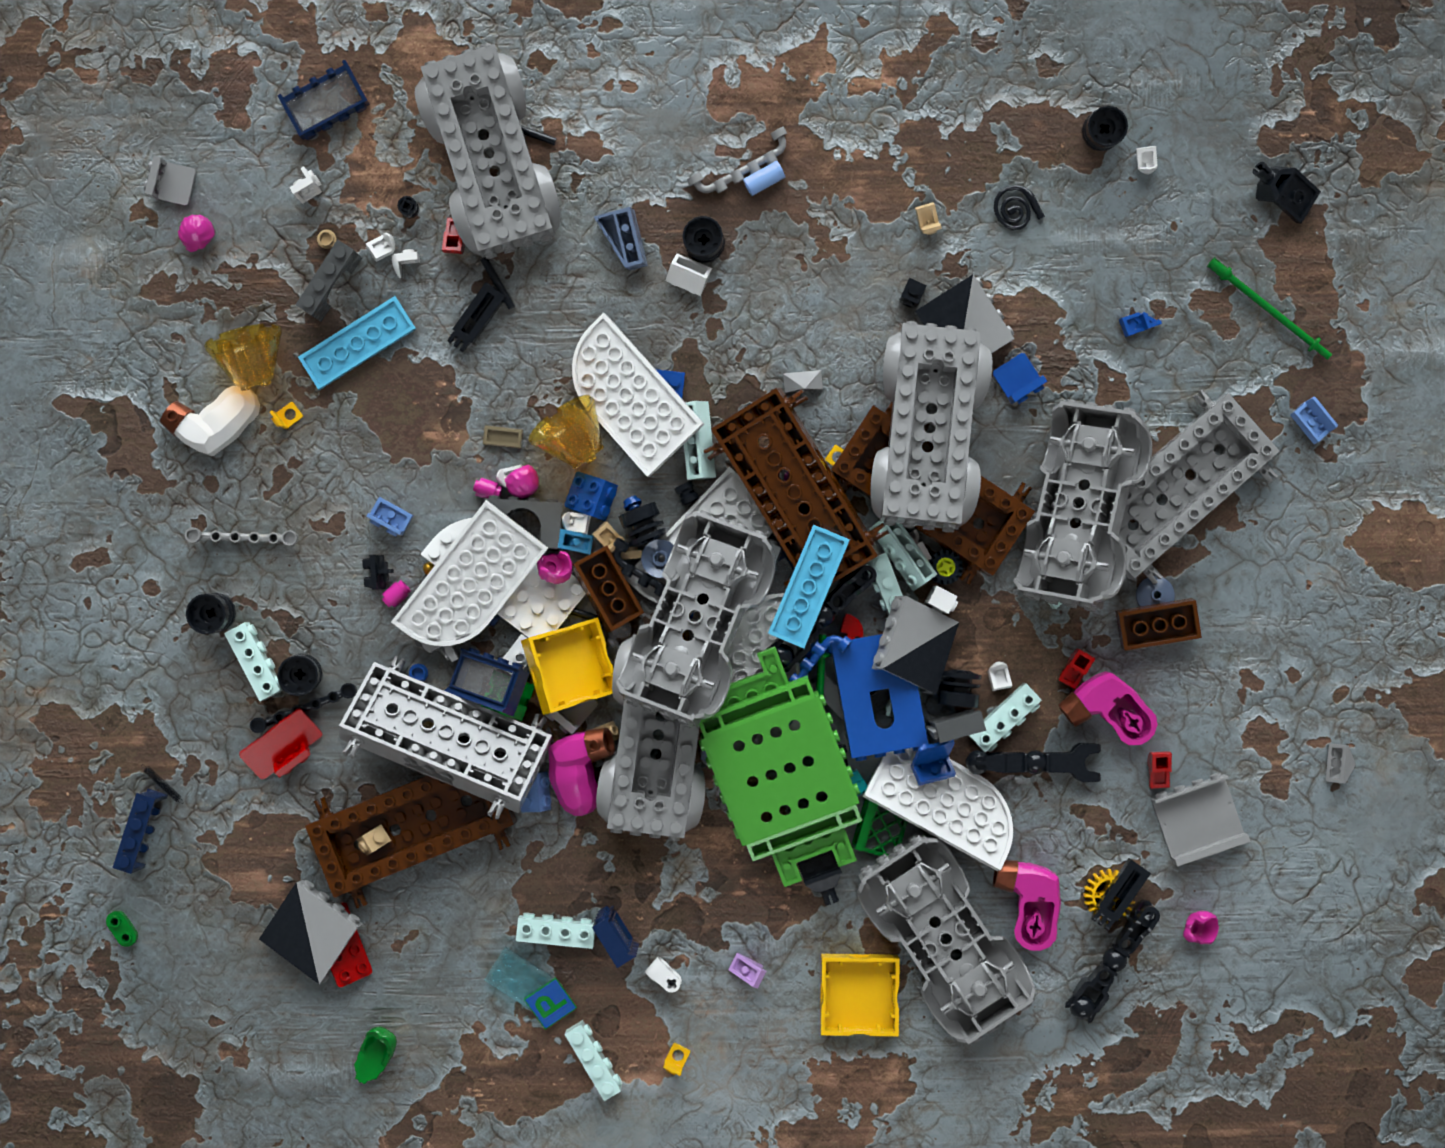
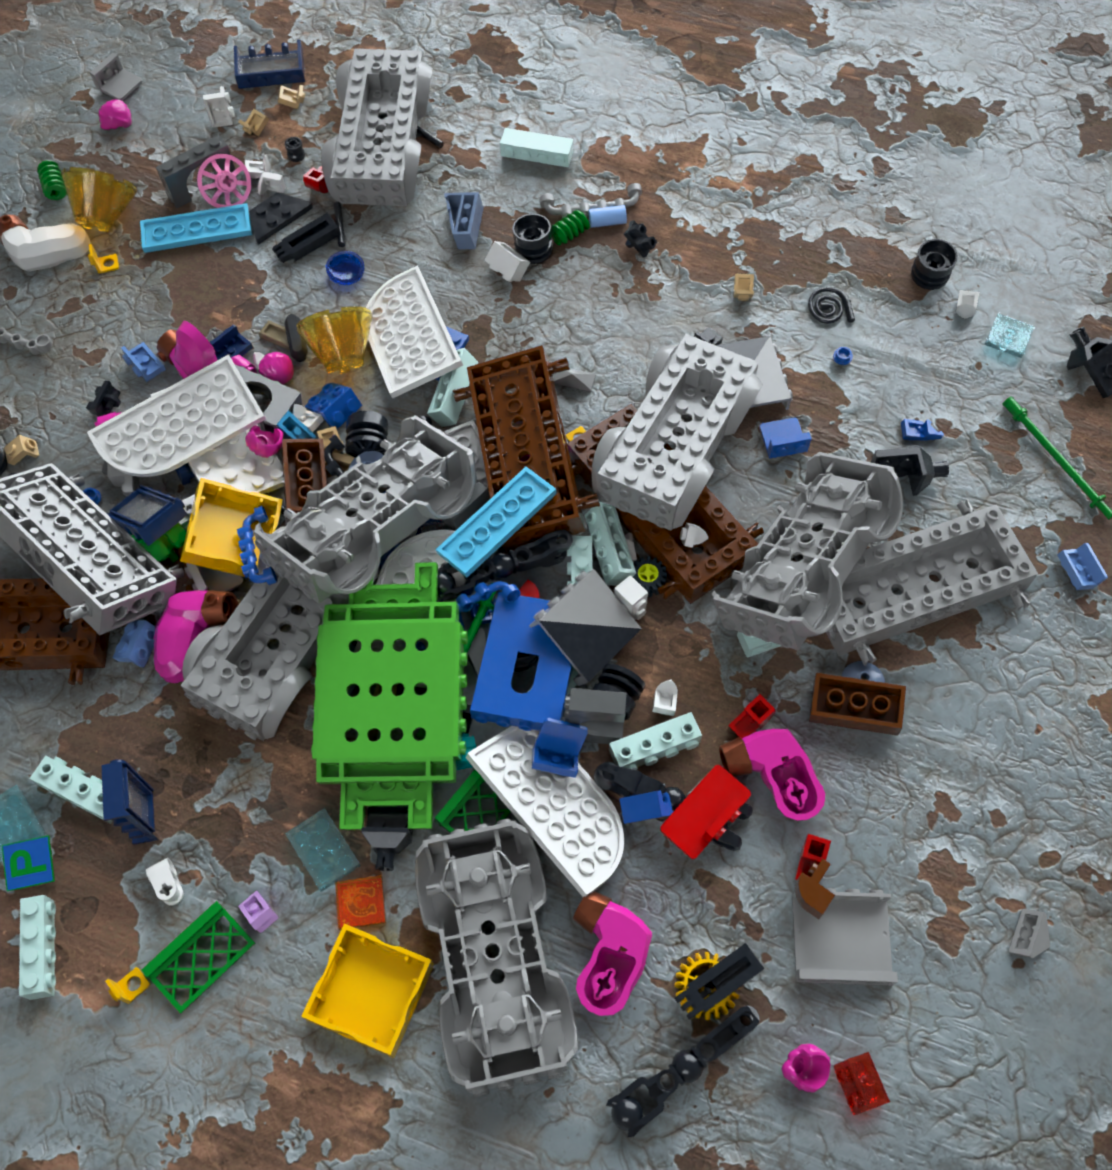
camera: 25 degrees right, 25 degrees down
none -> tan bracket [4,435,39,465]
none -> green piece [37,160,67,201]
none -> green fence [141,901,256,1014]
none -> dark pink piece [156,320,218,379]
none -> bright pink wheel [197,154,251,208]
none -> dark blue bracket [210,324,253,360]
none -> blue bar [237,506,278,585]
none -> tan bracket [239,109,269,137]
none -> black wing [249,192,313,245]
none -> tan bracket [278,85,305,109]
none -> black piece [284,314,308,362]
none -> clear light blue plate [285,808,361,892]
none -> clear blue piece [326,251,365,286]
none -> clear orange tile [335,875,386,930]
none -> light aqua brick [500,128,573,167]
none -> green piece [551,210,590,245]
none -> blue hinge [619,790,674,824]
none -> black hips [623,220,657,258]
none -> red bracket [660,765,751,859]
none -> white plate [680,523,708,548]
none -> reddish brown brick [795,859,835,919]
none -> blue plate [833,347,853,365]
none -> clear red bracket [833,1052,890,1116]
none -> black plate [871,447,949,496]
none -> clear light blue plate [984,313,1035,358]

